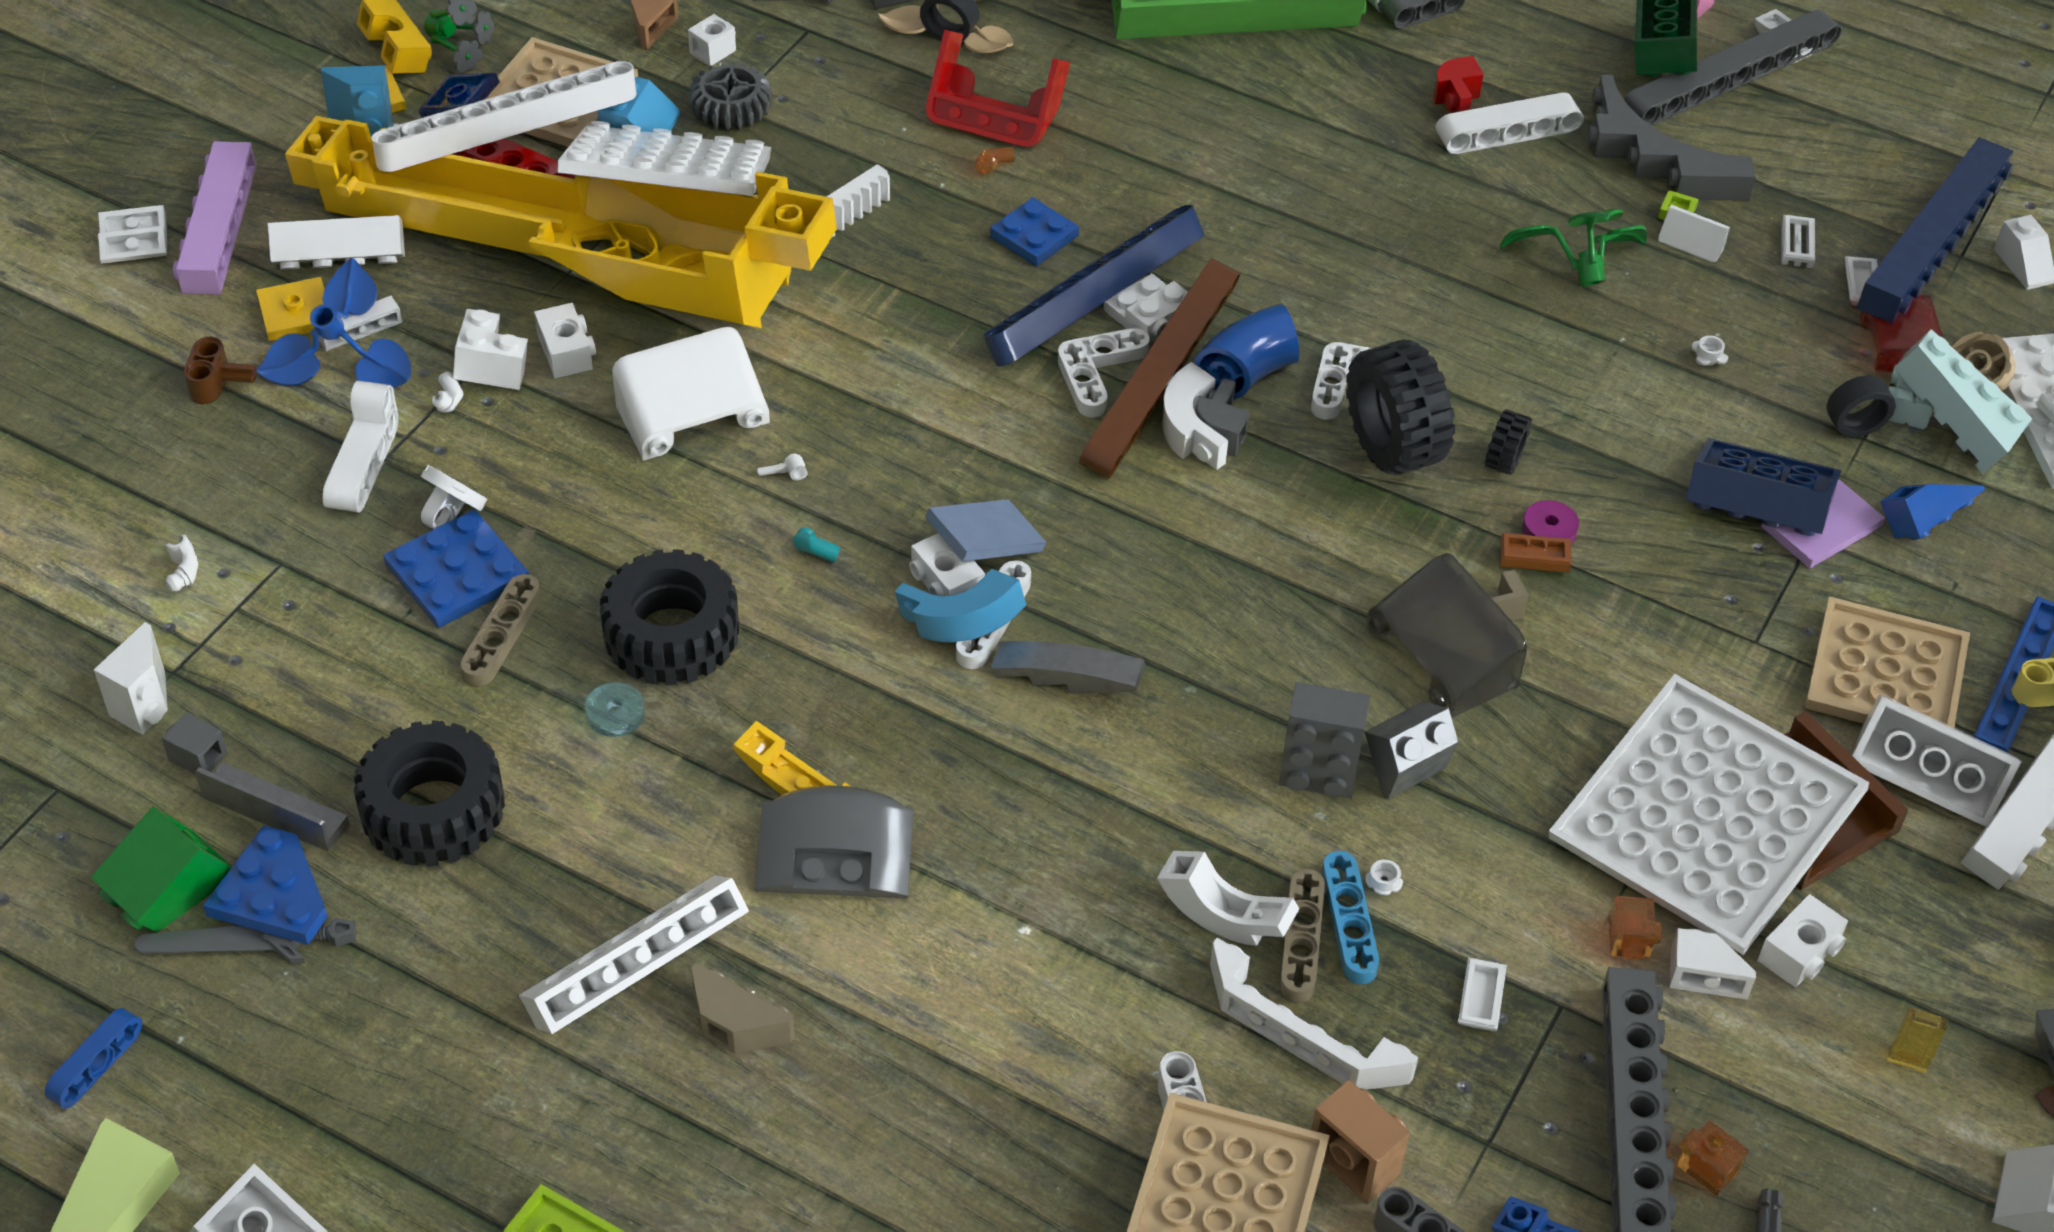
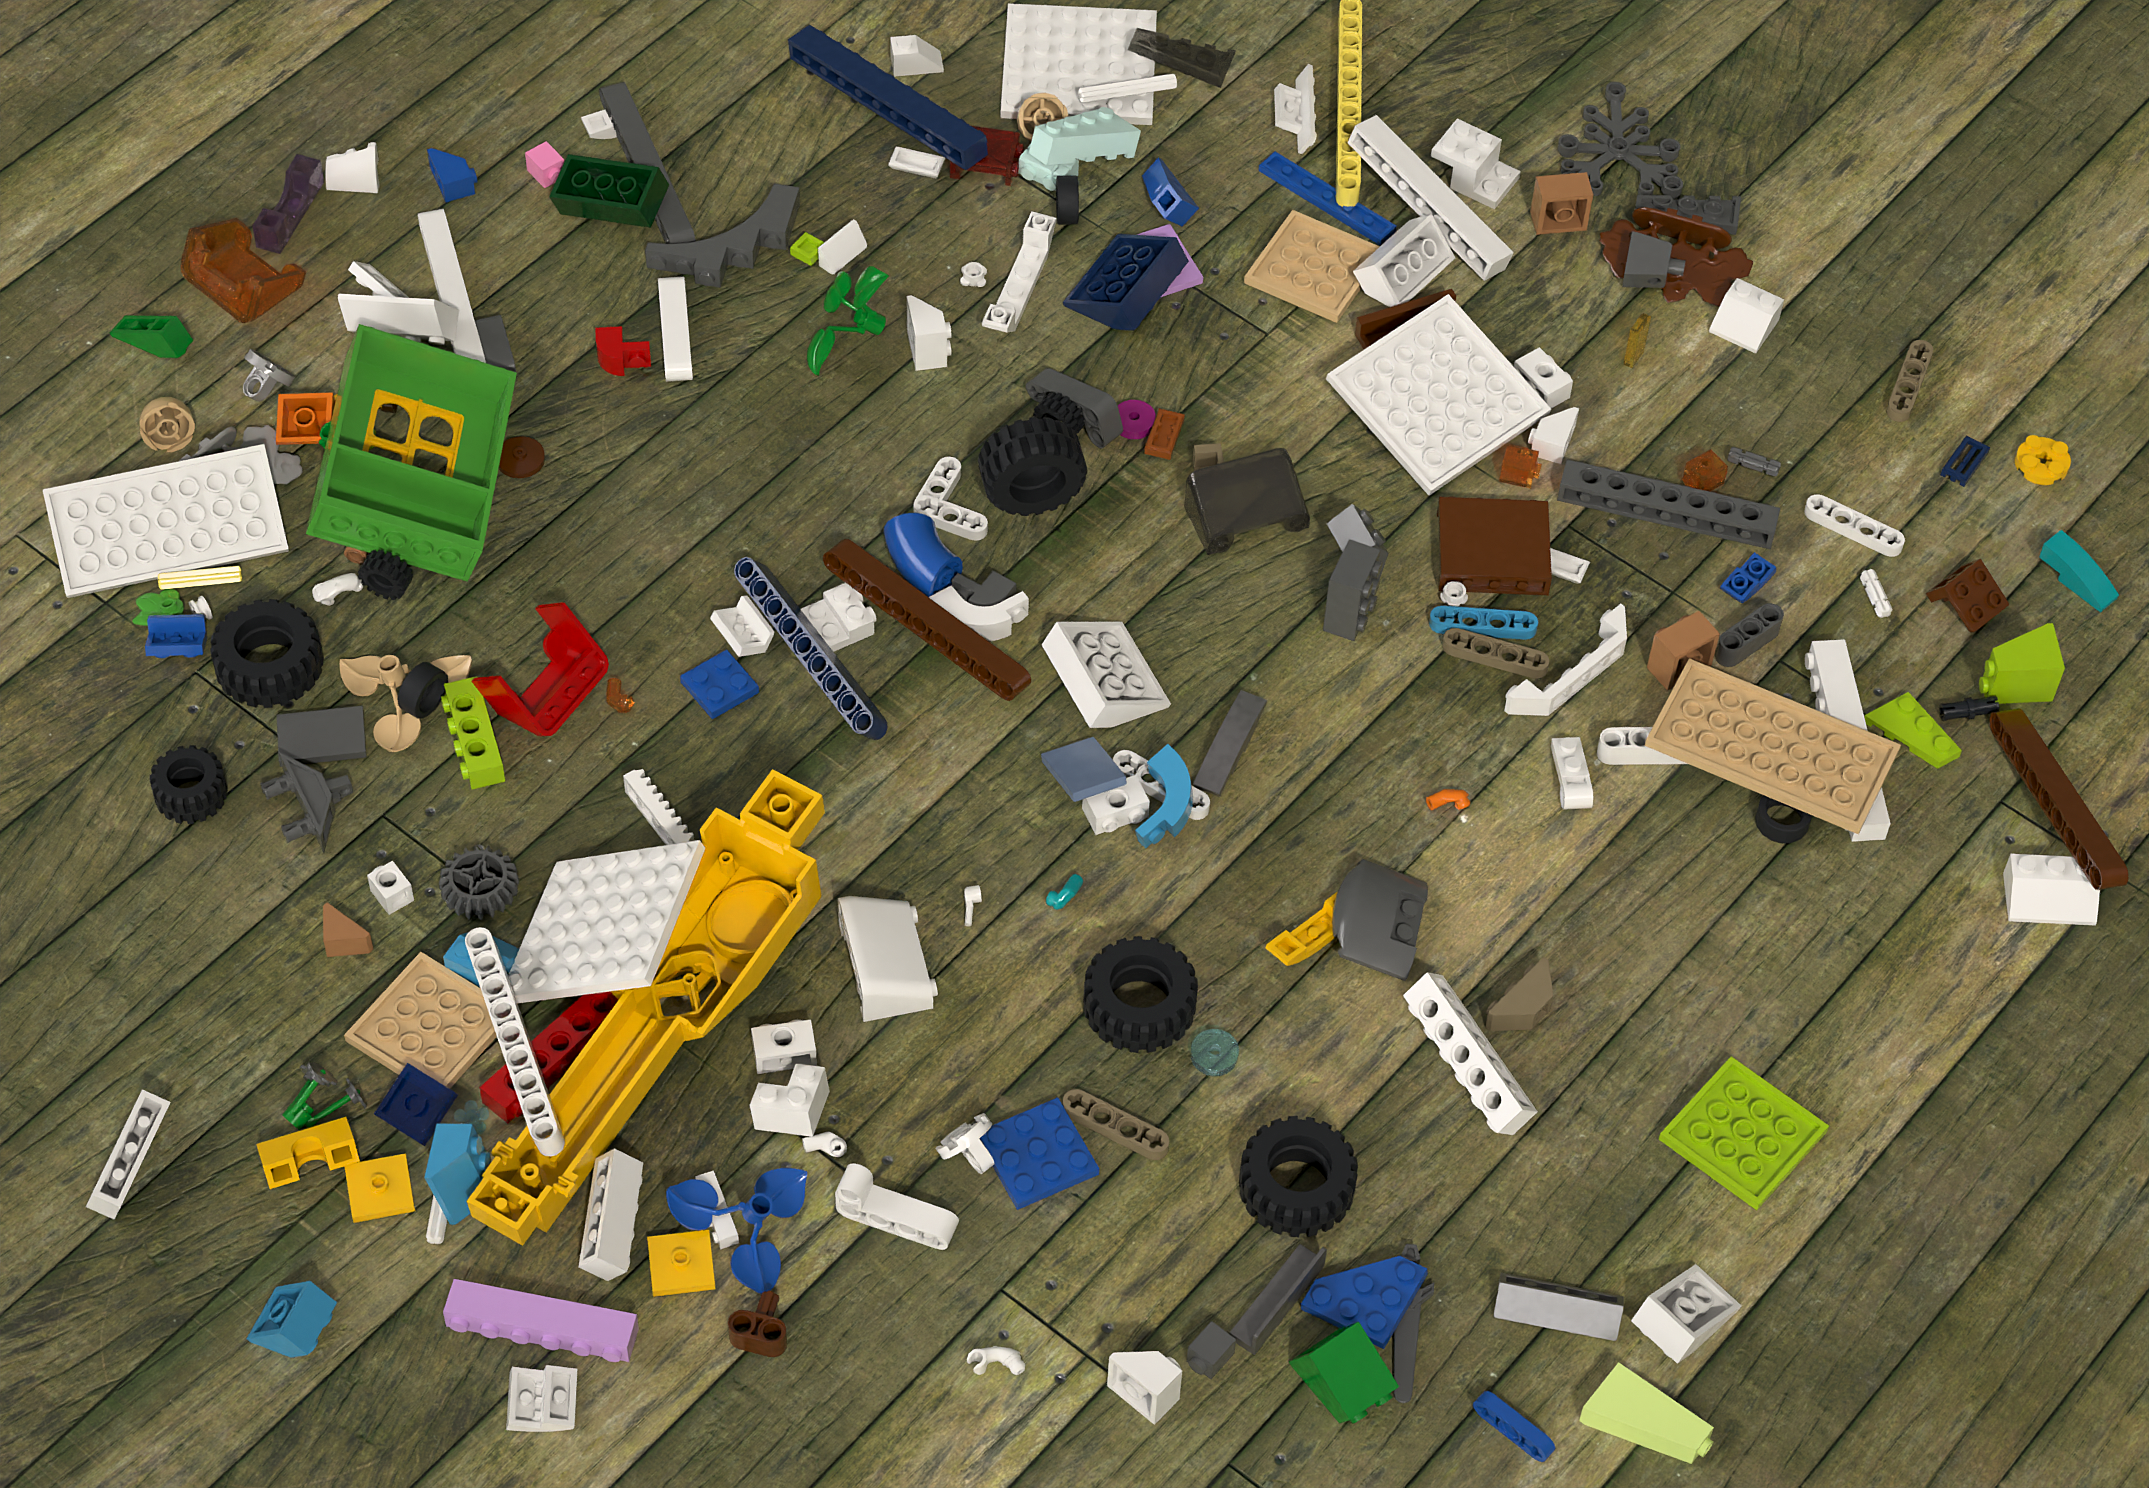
camera: 80 degrees left, 5 degrees up
white beam [1058,328,1150,418] -> none
white arch [1157,851,1299,946] -> none
white tile [1781,215,1815,268] -> none
none -> dark azure slope [247,1281,337,1358]
none -> lime brick [441,676,505,789]
none -> reddish brown piece [498,436,545,478]
none -> white bracket [710,596,774,657]
none -> white slope [907,295,951,371]
none -> white slope [982,211,1056,333]
none -> dark grey beam [1026,368,1123,449]
none -> white slope [1042,622,1171,728]
none -> orange arm [1426,789,1470,810]
none -> reddish brown panel [1437,496,1552,596]
none -> panel [1494,1273,1624,1341]
none -> white plate [1551,737,1593,810]

